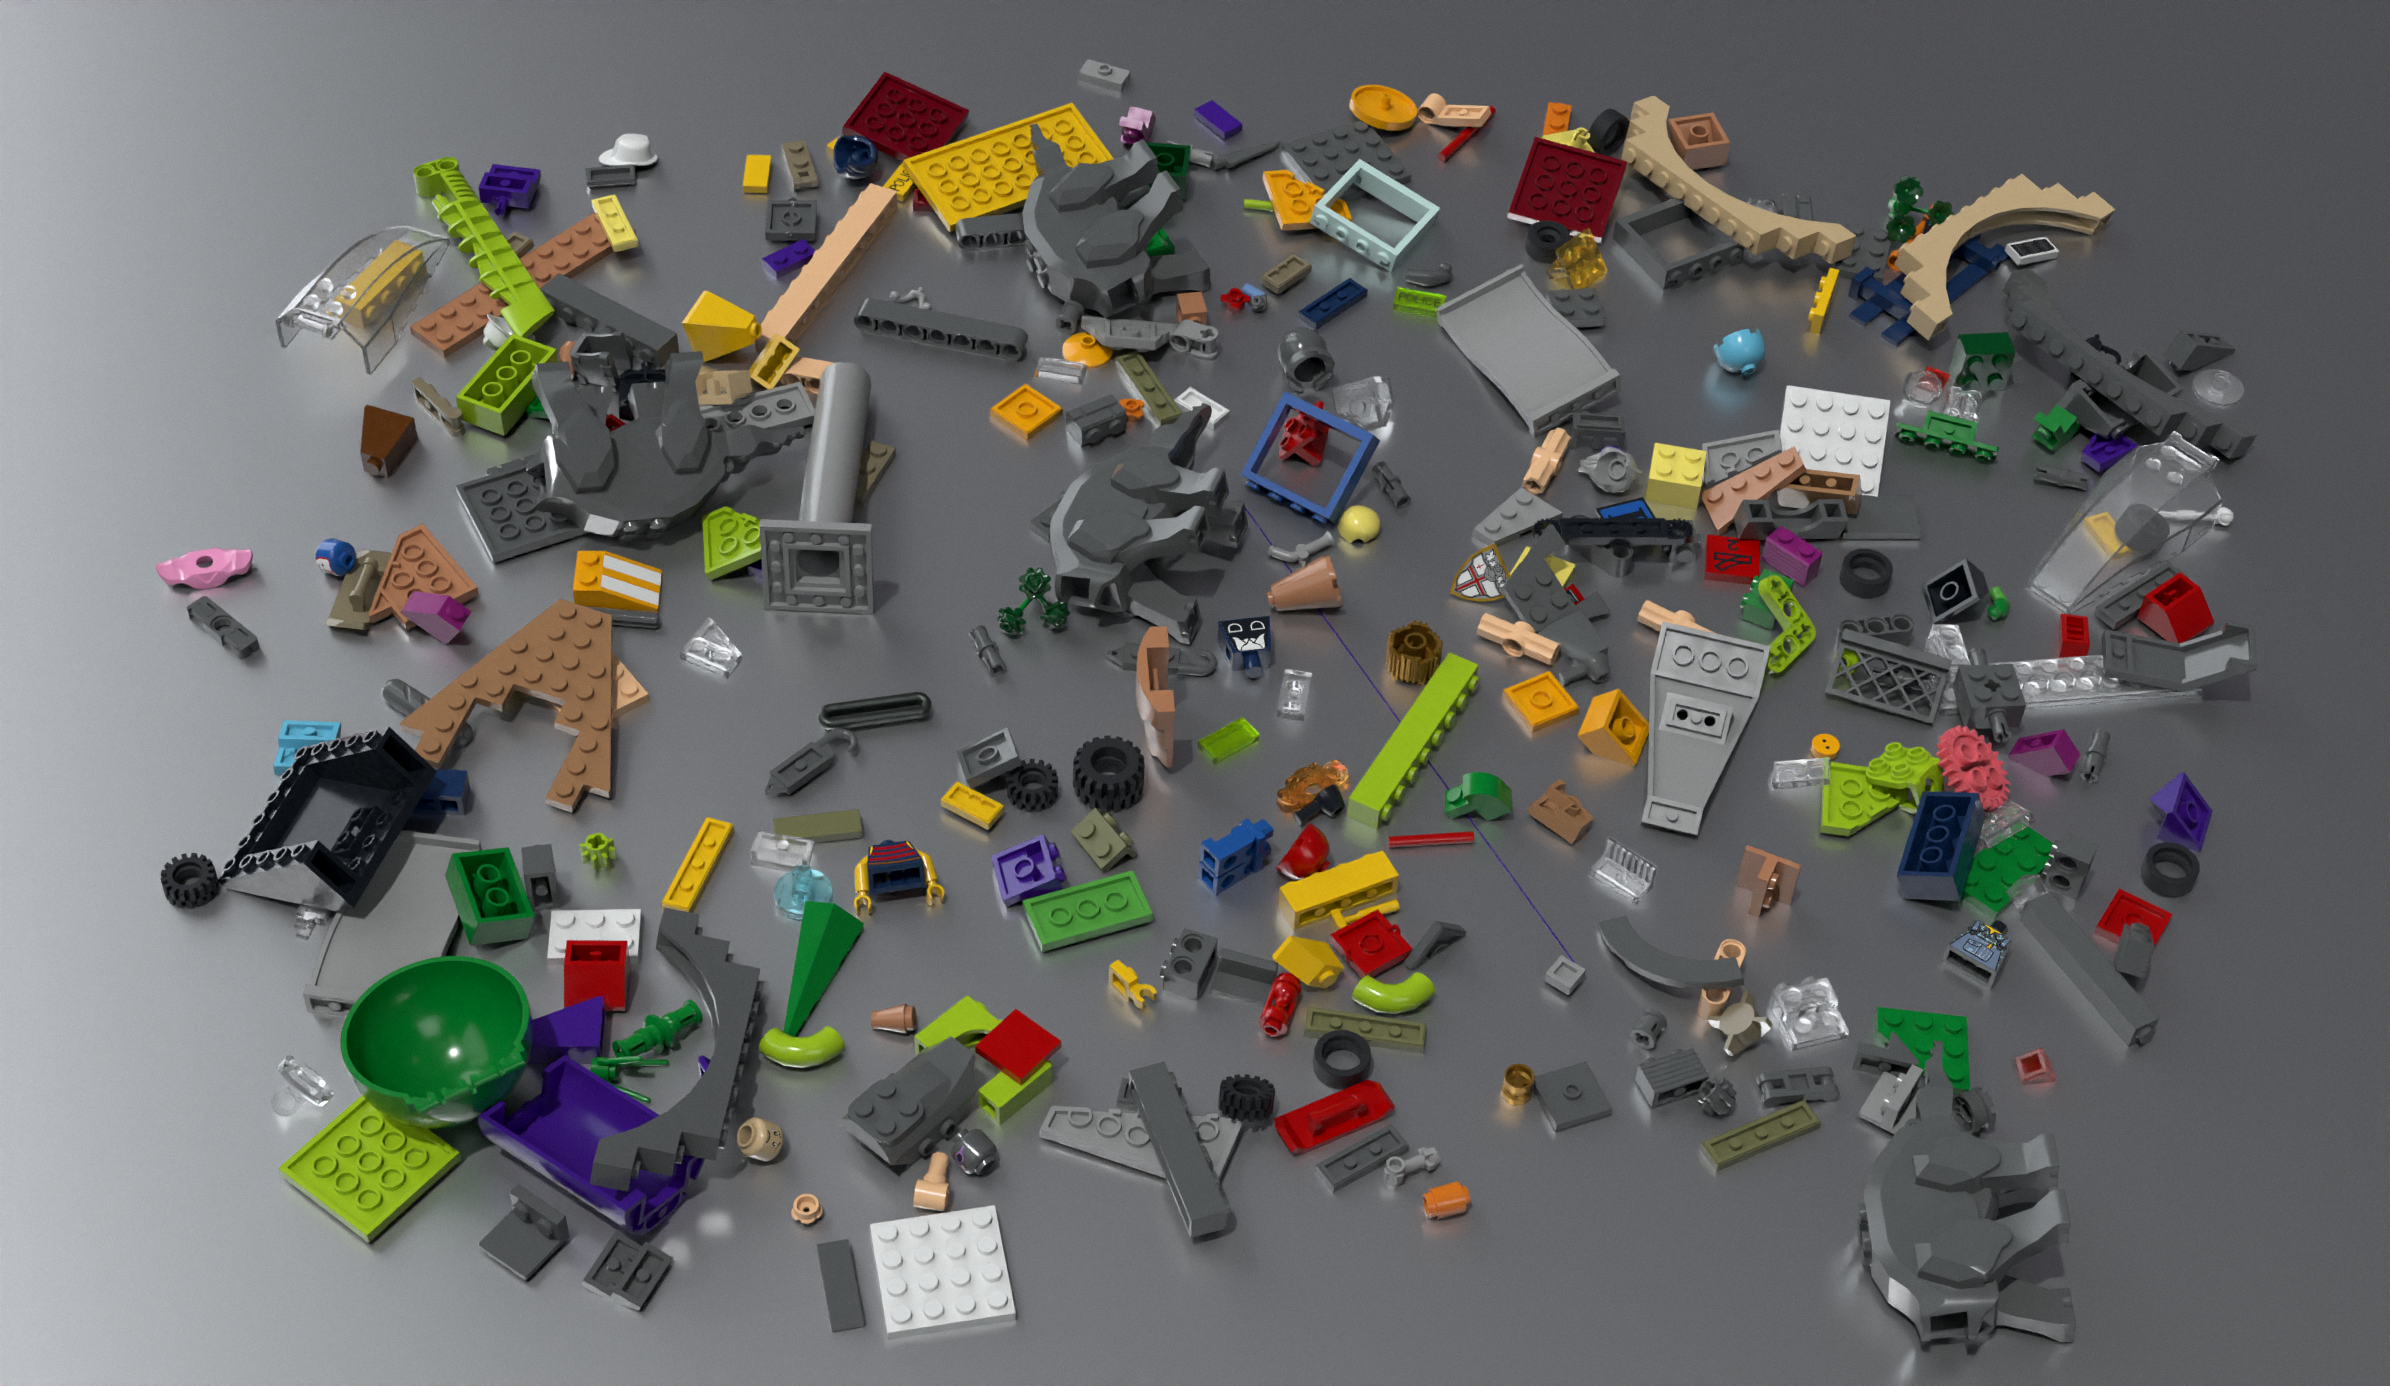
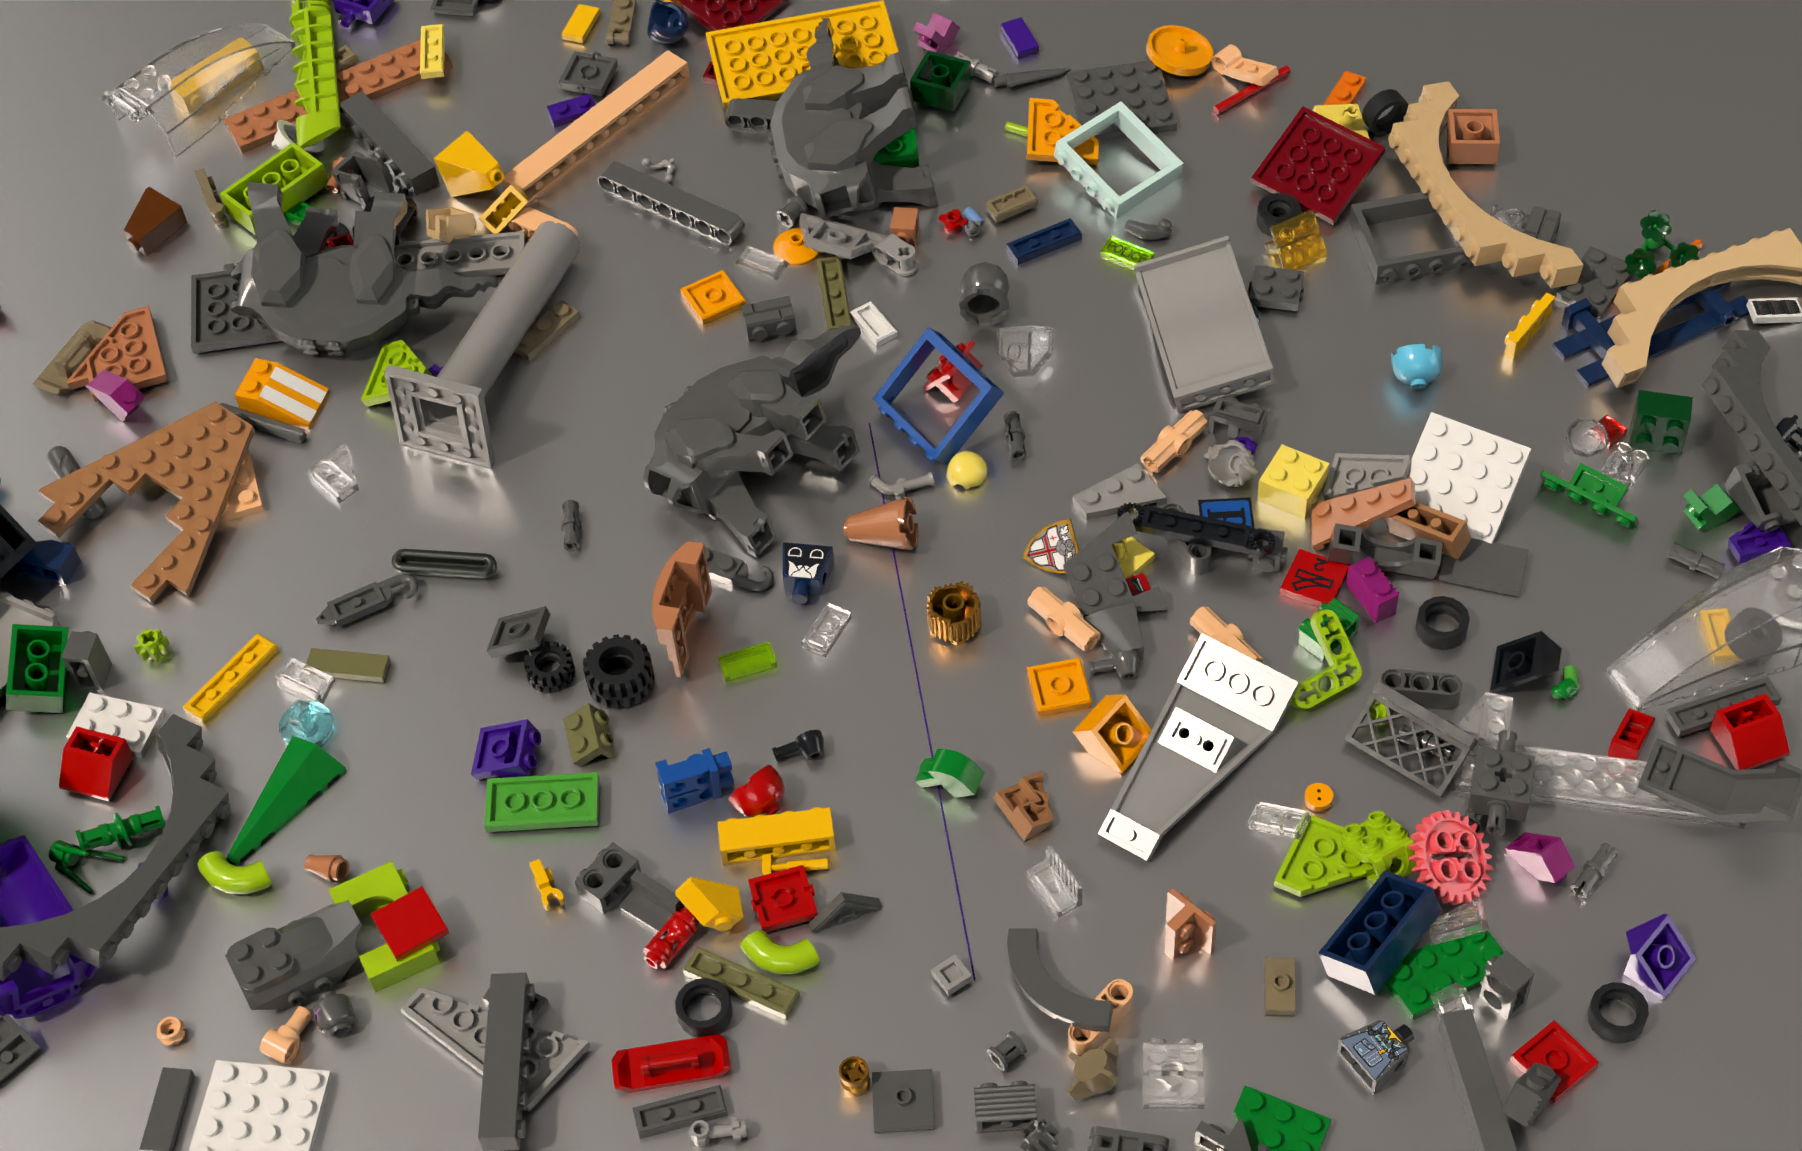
camera: 25 degrees right, 5 degrees up
blue head [315,538,356,576] -> none
dark purple slope [528,997,606,1065] -> none
tan head [736,1117,783,1162] -> none
torso [854,840,944,916] -> none
yellow tile [883,161,916,202] -> none
yellow plate [941,781,1004,830] -> none
dark green plant [996,567,1070,635] -> none
orange plate [1119,399,1145,422] -> none
black tyre [1218,1074,1275,1122] -> none
clear orange piece [1276,760,1350,813] -> none
lime brick [1347,652,1480,830] -> none
red bar [1388,831,1474,848] -> none
none -> dark tan plate [1265,957,1296,1016]

